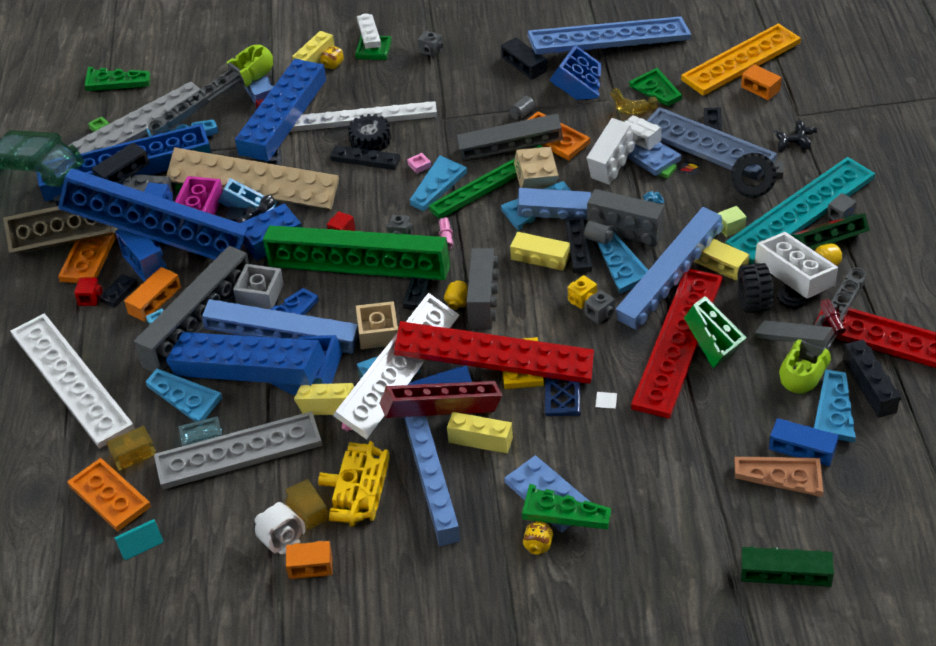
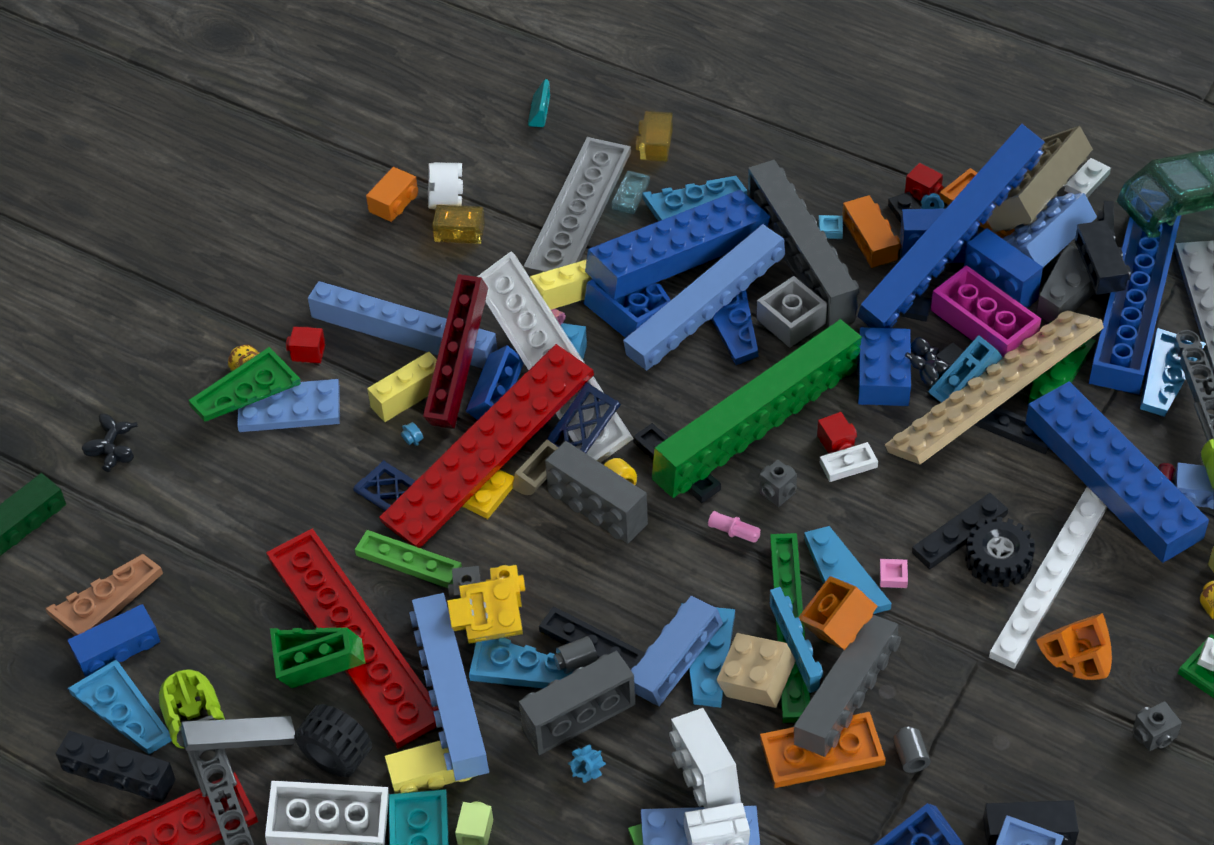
camera: 125 degrees right, 5 degrees up
white plate [11,313,135,449] -> none
orange plate [67,458,151,532] -> none
yellow piece [318,441,389,527] -> none
tan brick [356,301,398,349] -> none
light yellow brick [510,232,570,271] -> none
white sticker [595,392,617,409] -> none
dark red axle [820,299,846,336] -> none
none -> black piece [82,414,138,472]
none -> red brick [286,327,326,363]
none -> bright green plate [355,530,462,588]
none -> dark azure plate [401,422,424,446]
none -> yellow piece [447,577,523,644]
none -> dark tan brick [512,440,558,495]
none -> dark blue window [547,382,621,453]
none -> dark azure plate [770,587,824,693]
none -> orange brick [798,576,878,650]
none -> white plate [820,442,878,482]
none -> dark azure plate [921,193,944,209]
none -> orange brick [1036,613,1112,680]

